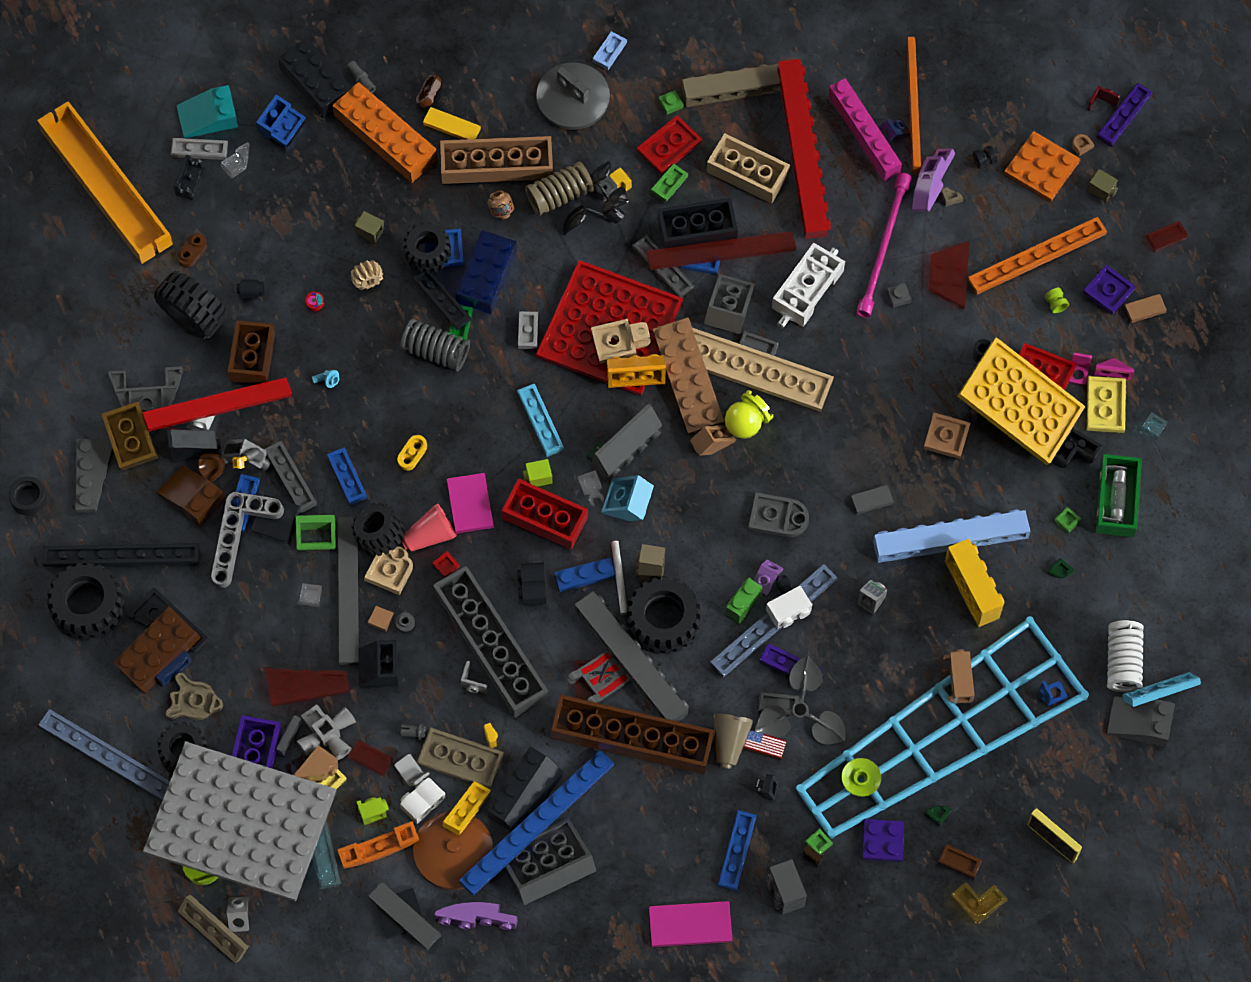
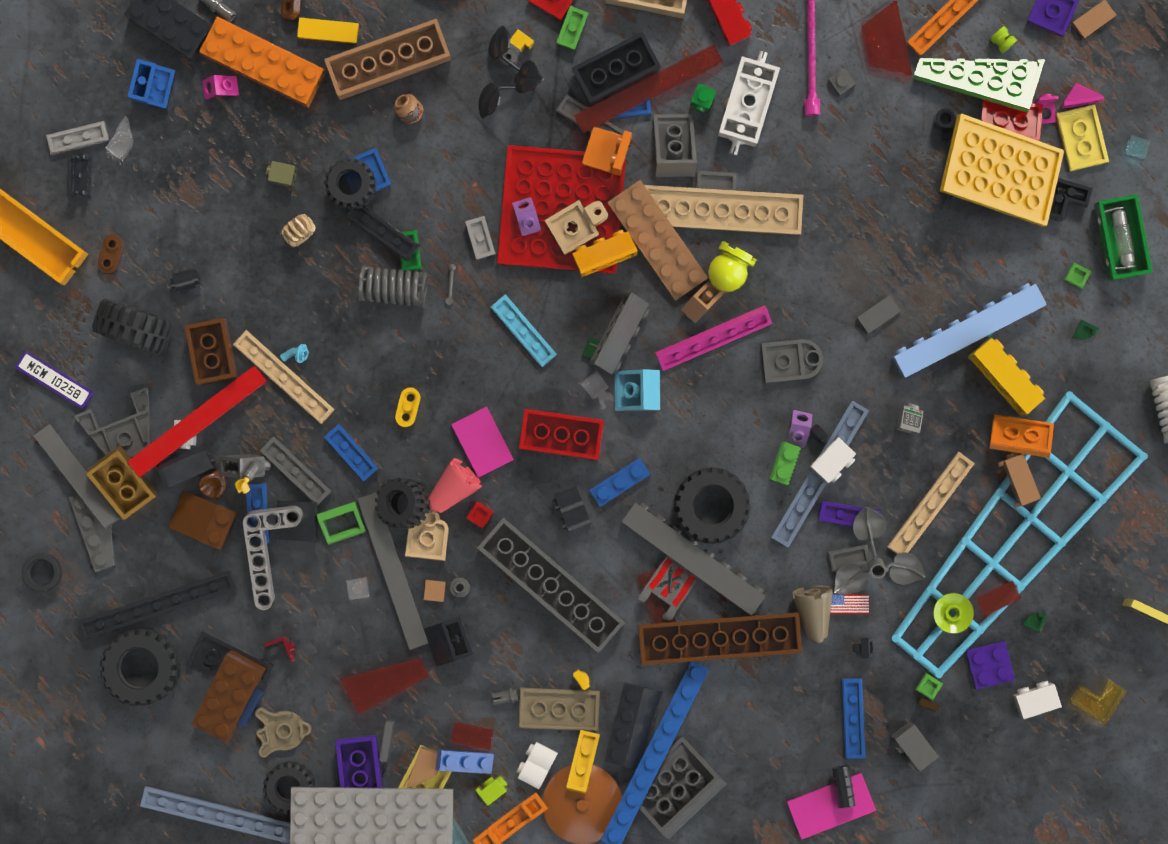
camera: 15 degrees left, 20 degrees up
teal slope [177,85,238,138] -> none
light grey brick [296,704,356,761] -> none
tile [305,292,324,311] -> none
light grey bracket [394,754,430,786] -> none
clear blue brick [455,230,517,314] -> none
light grey bracket [461,661,487,694] -> none
lime brick [523,459,552,487] -> none
dark tan piece [525,161,594,216] -> none
white bar [611,541,627,615] -> none
dark tan brick [635,544,665,583] -> none
medium nougat plate [923,413,970,459] -> none
reddish brown tile [937,844,982,879] -> none
blue bracket [1039,681,1068,707] -> none
none -> tile [15,350,94,409]
none -> dark grey tile [34,424,121,530]
none -> dark pink bracket [202,75,239,99]
none -> tan tile [233,330,335,424]
none -> dark red bracket [263,636,296,663]
none -> plate [435,749,494,774]
none -> dark grey hinge [445,264,456,305]
none -> medium lavender bracket [512,198,541,236]
none -> orange bracket [582,127,632,176]
none -> dark pink plate [655,305,772,371]
none -> green brick [690,83,717,113]
none -> black axle [832,765,855,808]
none -> tan tile [887,452,975,554]
none -> wing [913,58,1045,113]
none -> clear red tile [976,580,1021,616]
none -> orange tile [989,414,1054,458]
none -> white brick [1013,681,1062,719]

